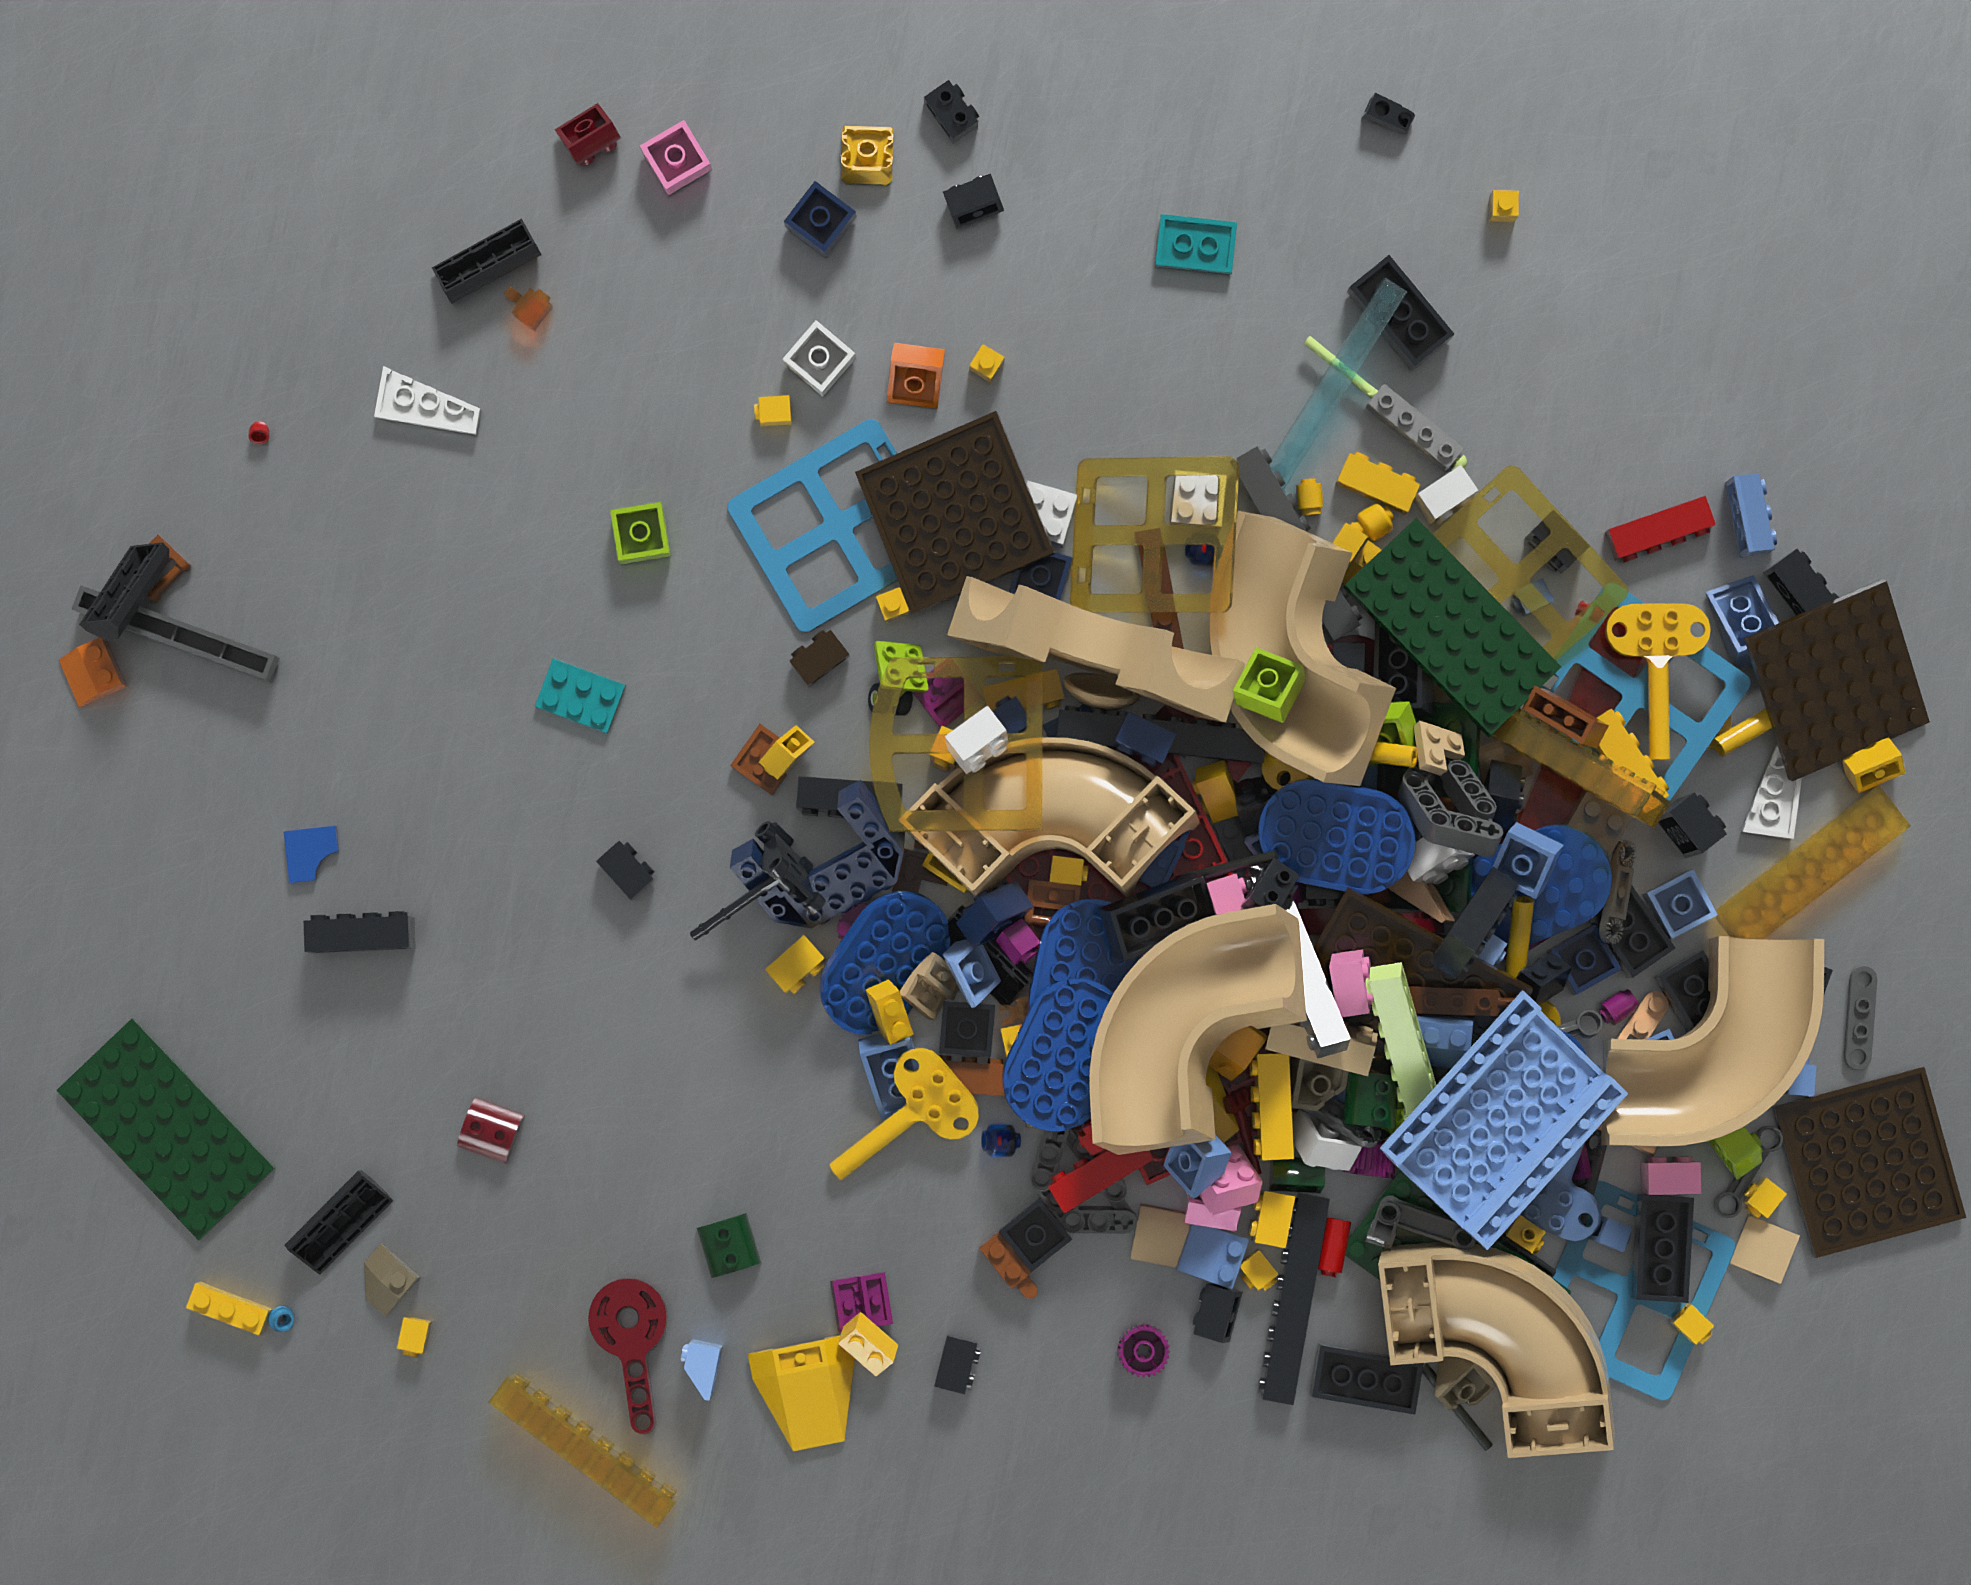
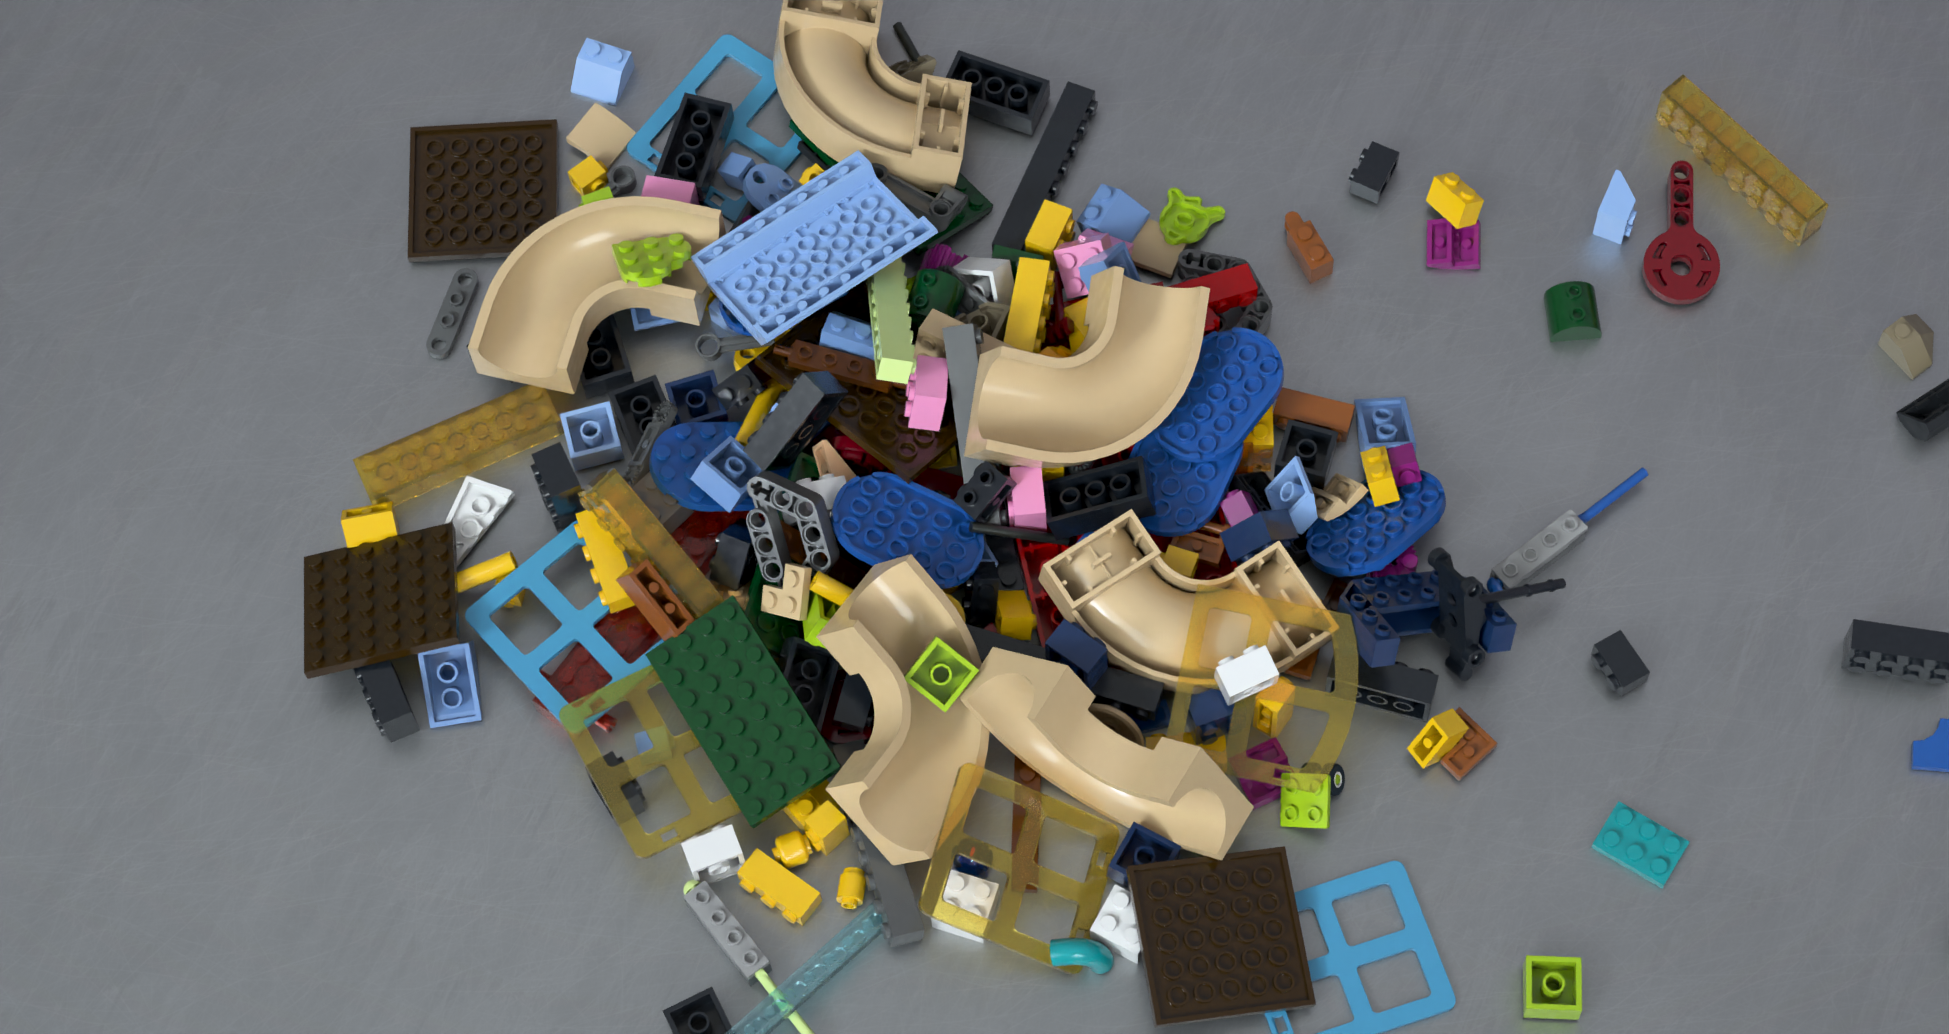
camera: 160 degrees left, 20 degrees down
yellow brick [397,1316,432,1357] -> none
dark red brick [457,1098,525,1164] -> none
yellow wedge [748,1335,855,1451] -> none
yellow brick [765,935,826,994] -> none
dark brown brick [789,630,850,687] -> none
yellow piece [829,1048,979,1180] -> none
yellow brick [876,587,910,623] -> none
clear blue head [981,1124,1021,1158] -> none
black brick [999,1198,1072,1272] -> none
magenta brick [1117,1323,1170,1378] -> none
black brick [1192,1283,1243,1343] -> none
yellow brick [1240,1249,1279,1291] -> none
red brick [1318,1217,1351,1277] -> none
magenta brick [1599,989,1639,1025] -> none
red brick [1605,496,1716,563] -> none
yellow piece [1605,604,1711,761] -> none
light nougat plate [1616,991,1669,1040] -> none
yellow brick [1670,1303,1714,1345] -> none
medium blue slope [1725,474,1777,558] -> none
none -> light blue slope [571,38,635,107]
none -> lime plate [612,233,692,287]
none -> teal cylinder [1050,938,1114,974]
none -> lime tile [1159,187,1225,245]
none -> magenta brick [1387,442,1422,487]
none -> light grey piece [1486,467,1648,593]

